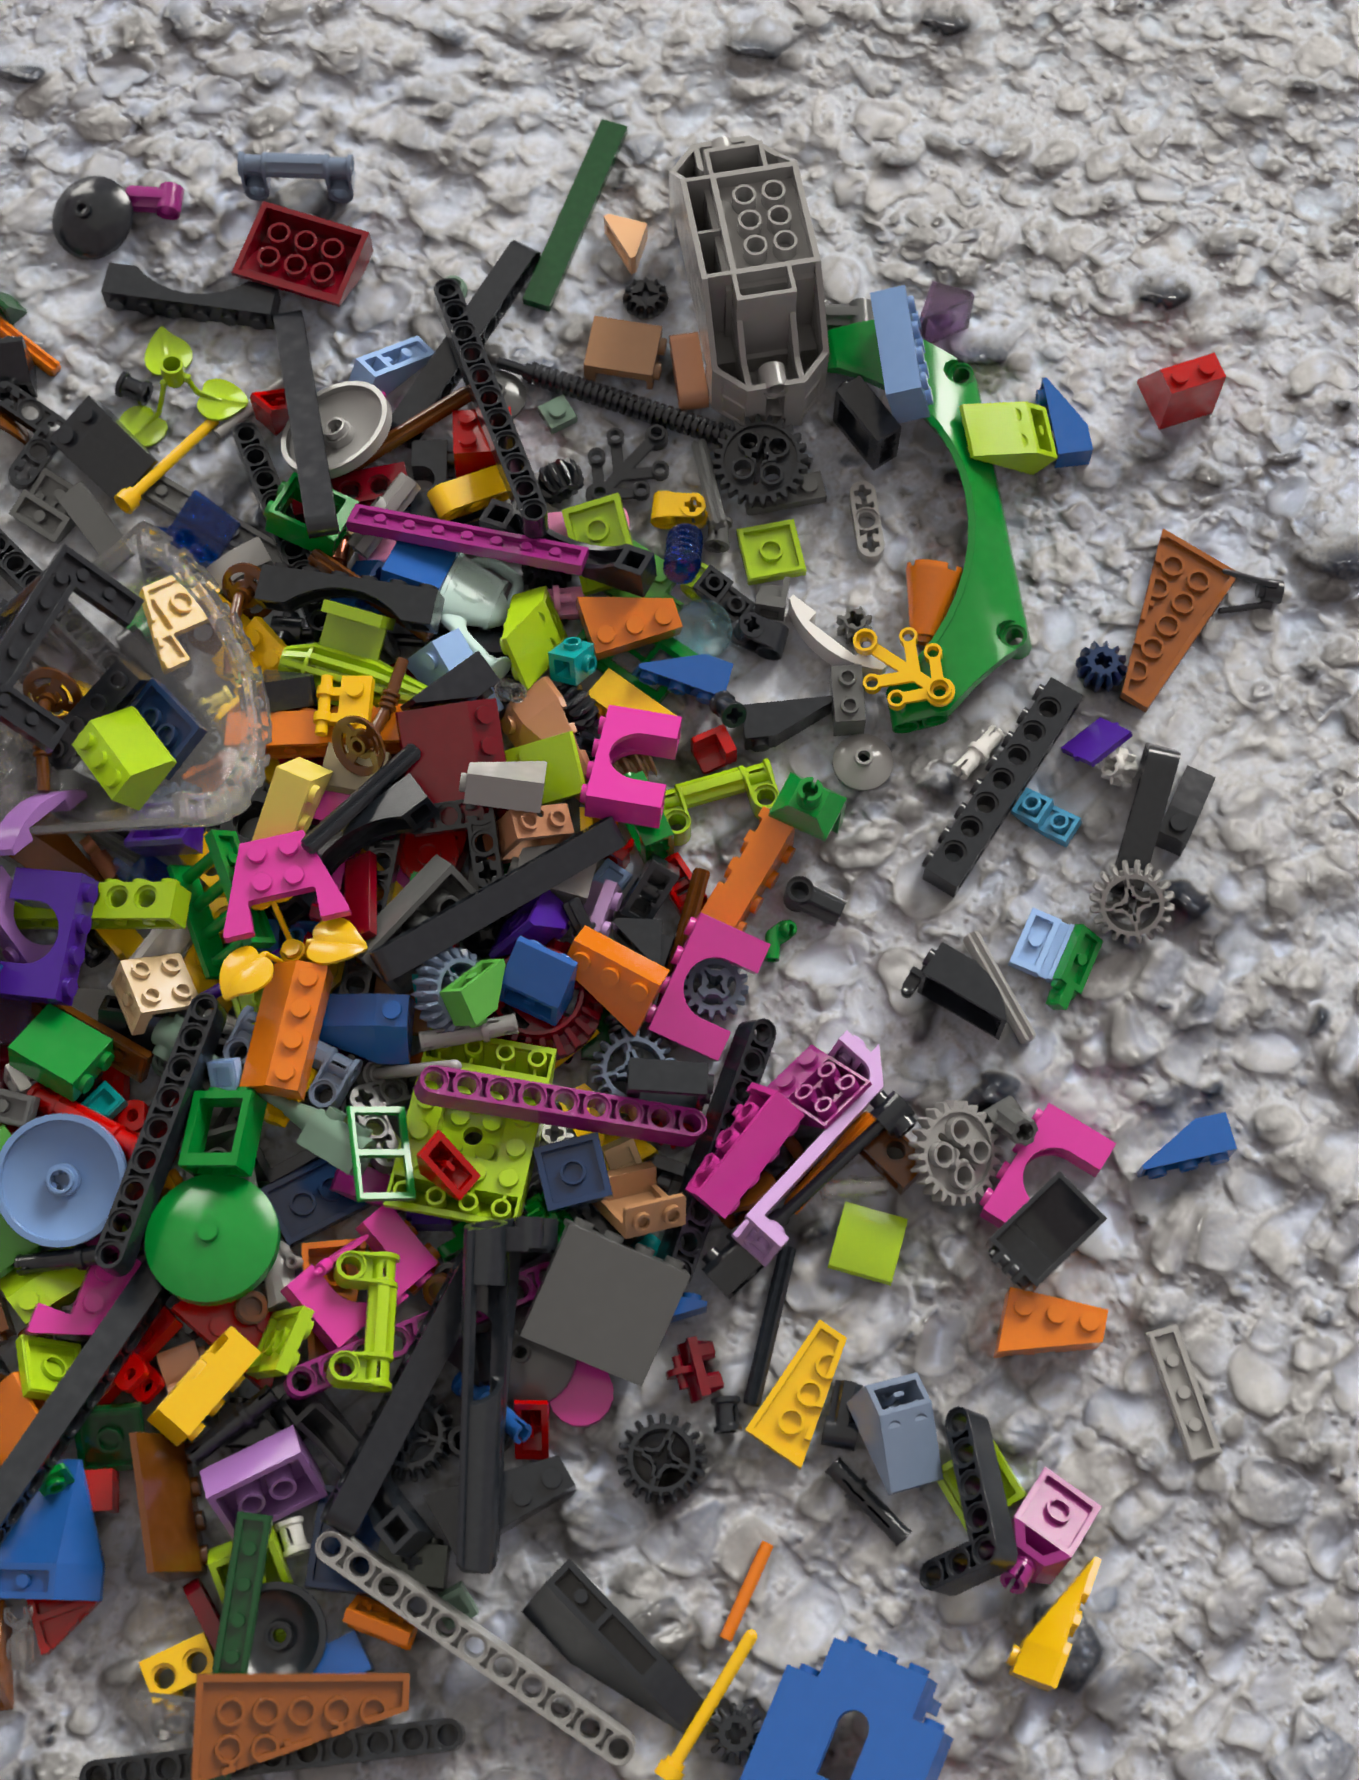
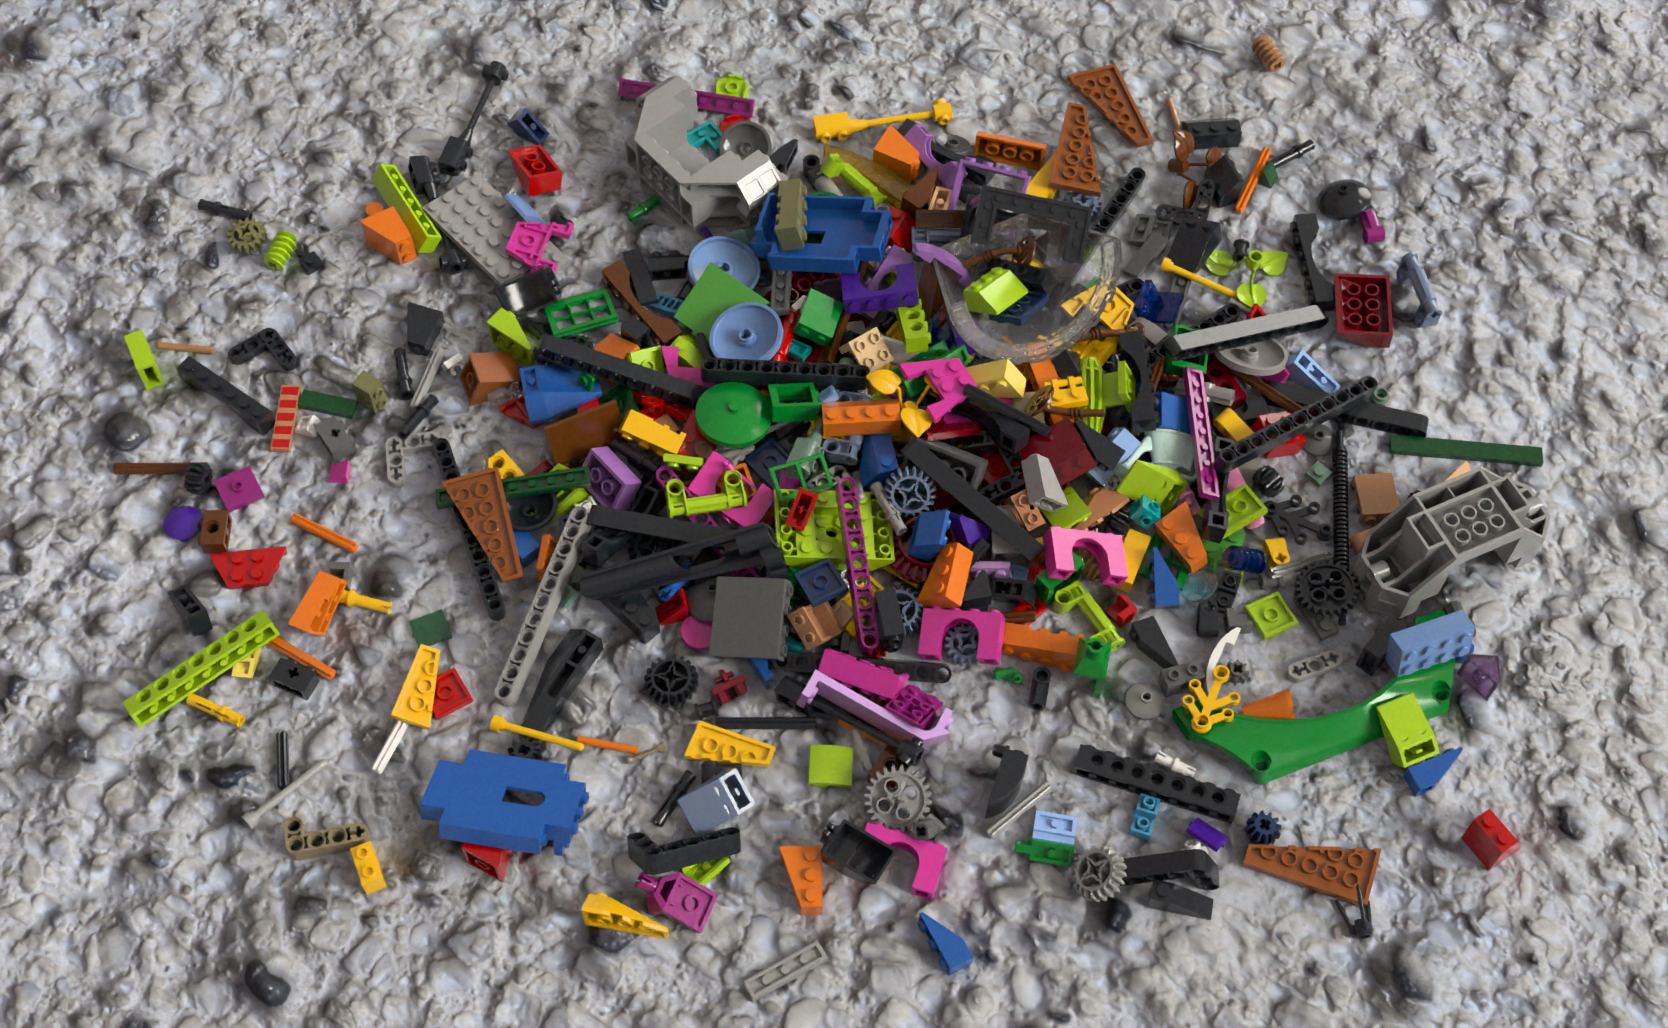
camera: 75 degrees right, 10 degrees down
bright green slope [439,959,506,1028] -> none
black bush [709,691,747,728] -> none
none -> dark tan hinge [625,744,666,764]

